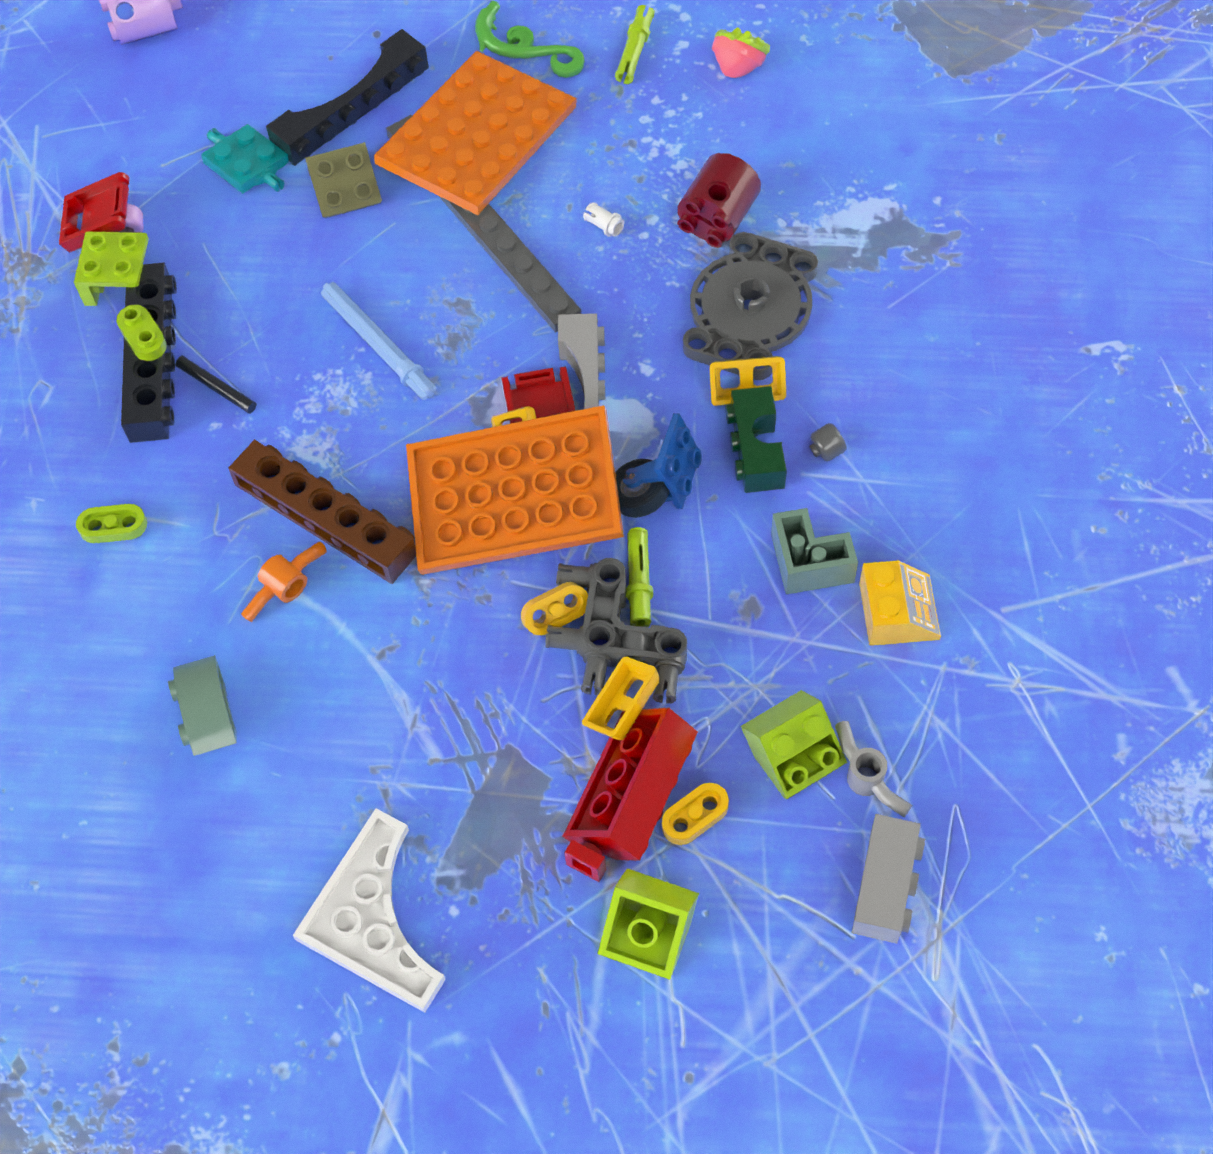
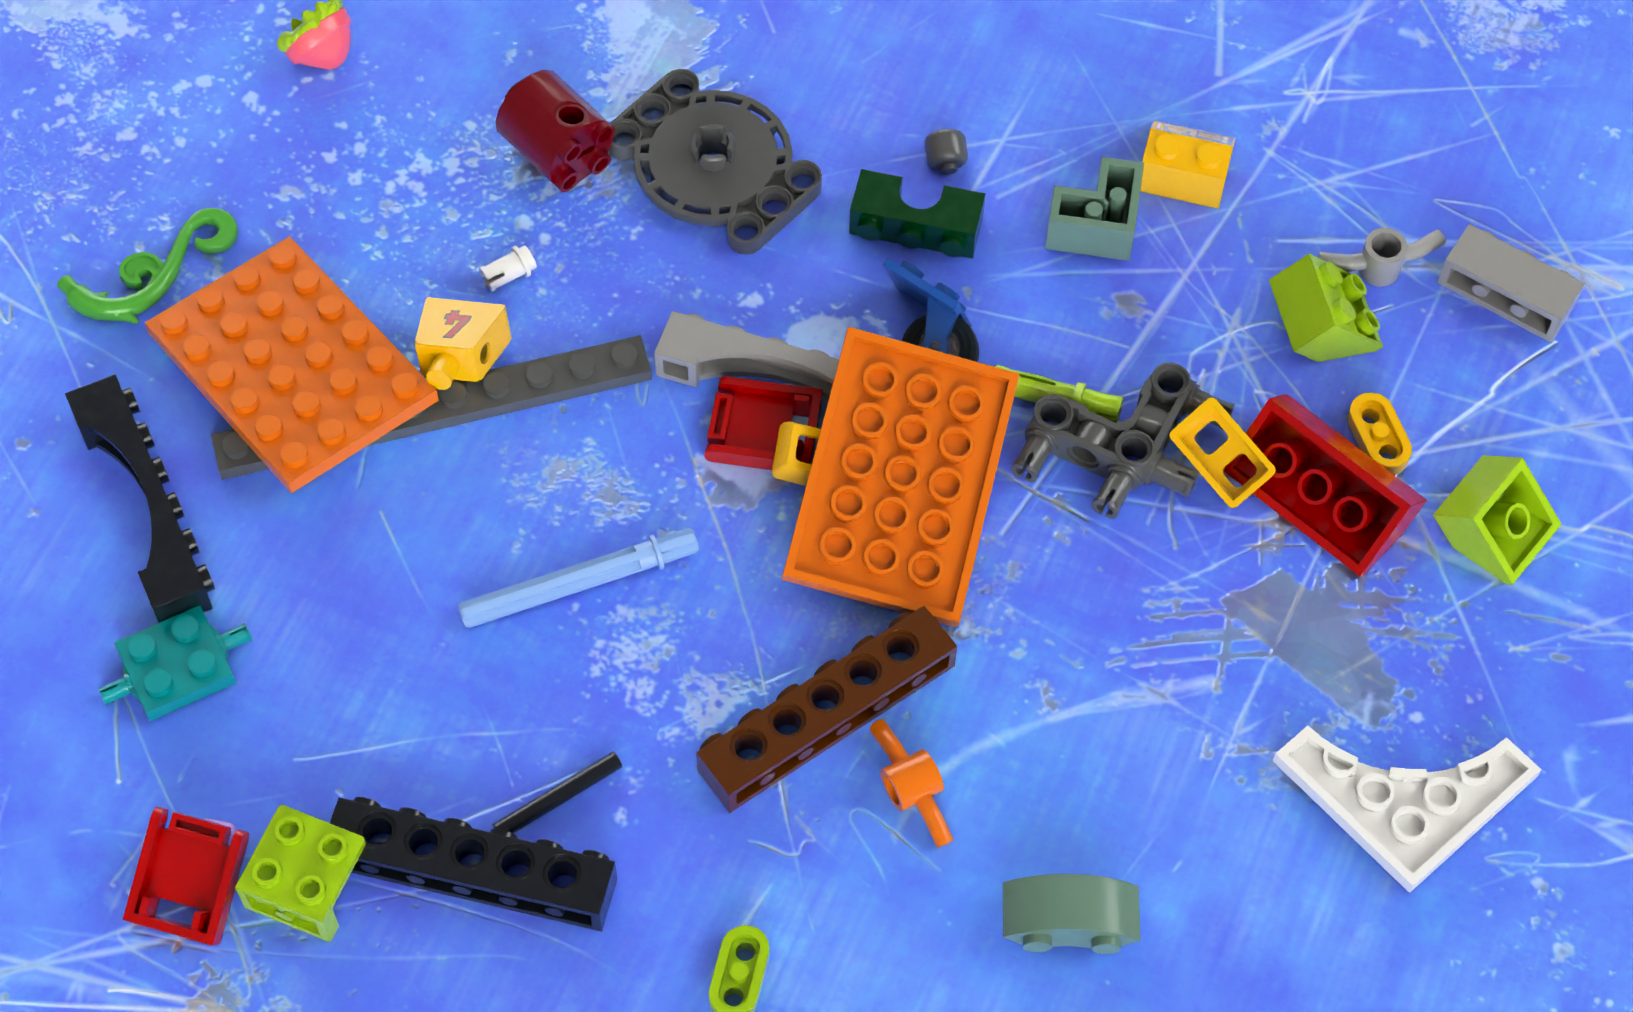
camera: 75 degrees left, 0 degrees up
lime plate [116,305,167,361] -> none
olive bracket [305,142,382,218] -> none
yellow plate [521,582,588,635] -> none
red plate [565,839,606,882] -> none
lime pin [615,5,655,84] -> none
yellow piece [710,356,786,406] -> none
none -> yellow torso [415,297,512,390]

